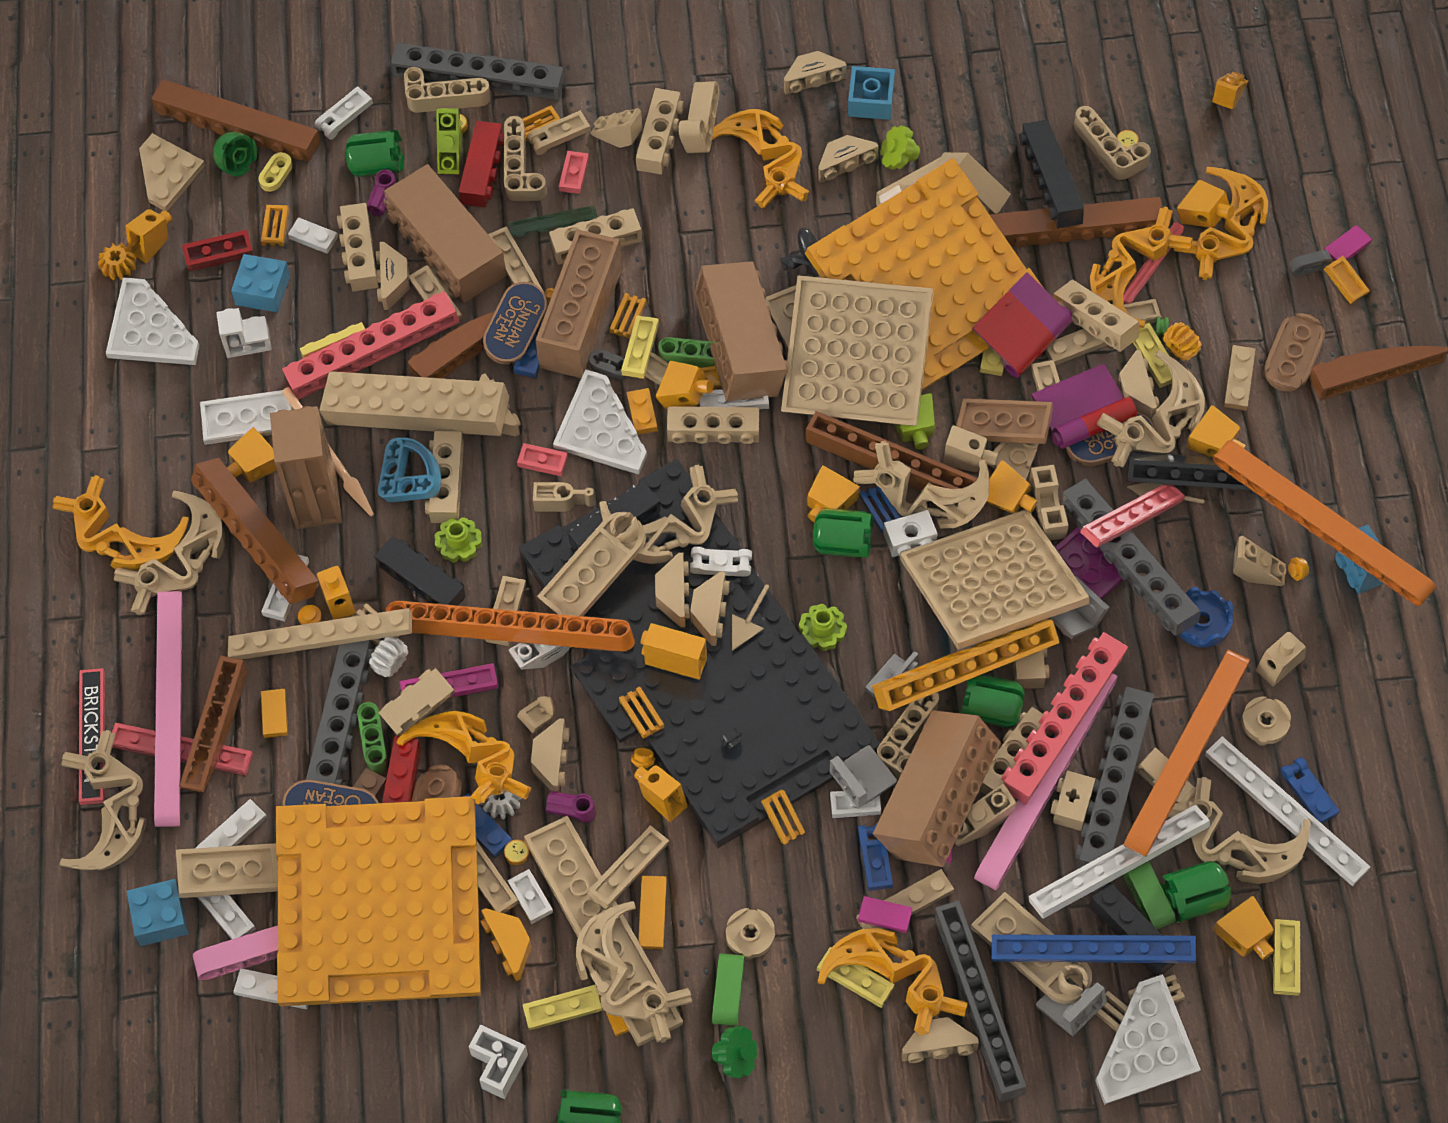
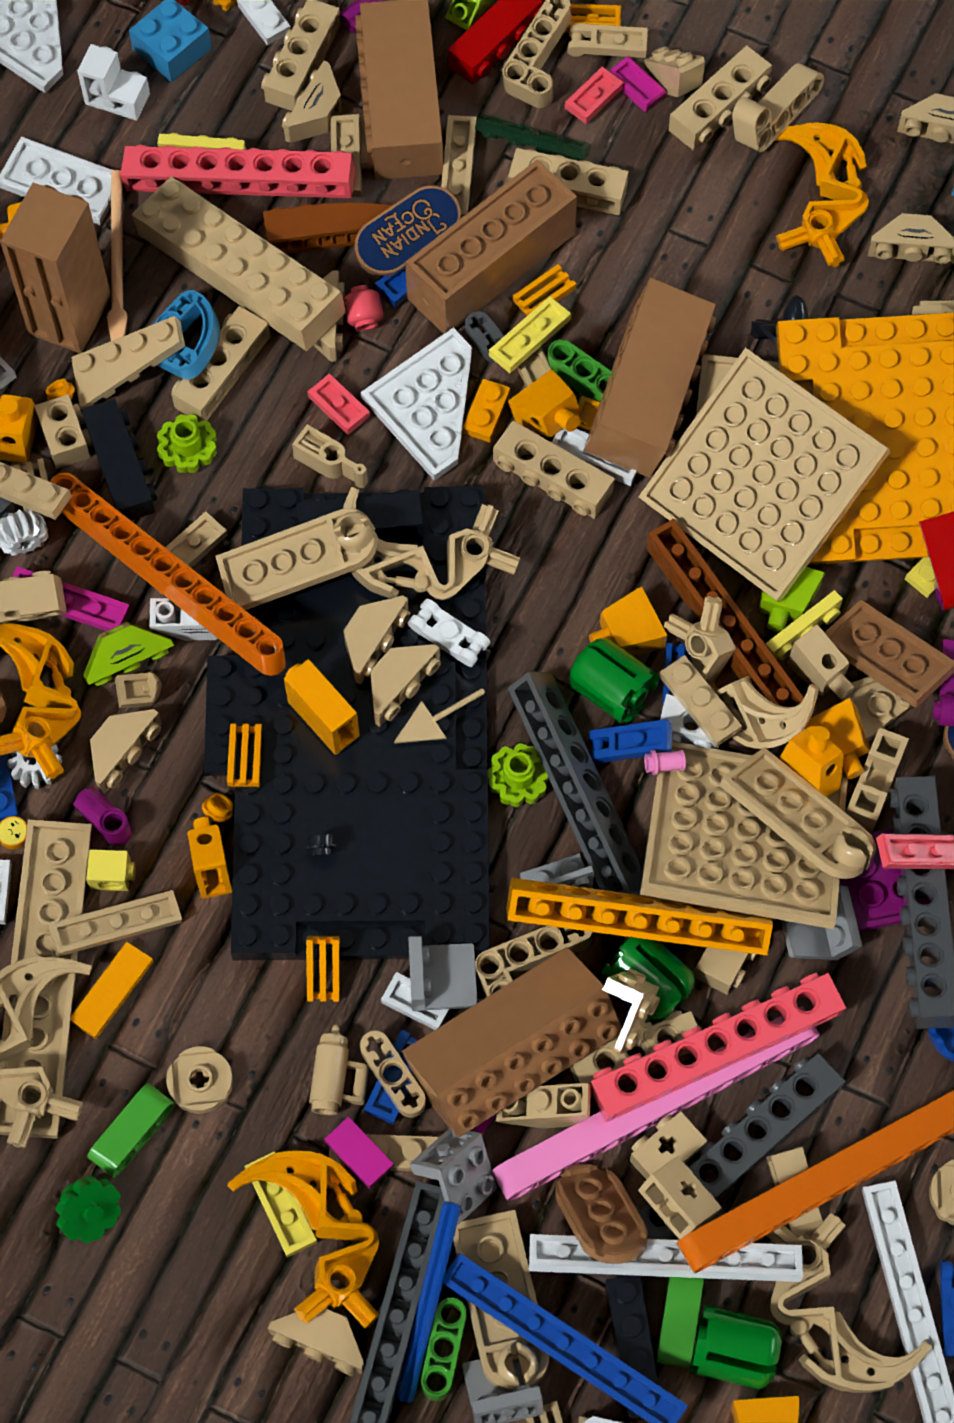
camera: 30 degrees right, 5 degrees up
none -> tan brick [34,394,92,469]
none -> light orange plate [46,379,75,401]
none -> tan wing [71,316,185,409]
none -> lime slope [83,622,174,686]
none -> light yellow brick [86,850,136,891]
none -> tan piece [309,1025,369,1115]
none -> coral head [343,285,384,331]
none -> tan beam [360,1031,426,1117]
none -> blue axle [396,1201,461,1403]
none -> light grey bracket [410,1128,497,1225]
none -> bright green beam [421,1298,466,1401]
none -> dark grey brick [508,672,645,896]
none -> medium nougat tile [555,1164,648,1264]
none -> blue plate [589,719,672,765]
none -> tan bracket [603,969,660,1054]
none -> dark pink tile [609,56,667,113]
none -> tan brick [638,1156,722,1240]
none -> bright pink pin [644,750,686,775]
none -> tan plate [659,655,742,747]
none -> tan plate [720,747,876,879]
none -> light yellow plate [765,590,843,660]
none -> light orange torso [779,726,844,797]

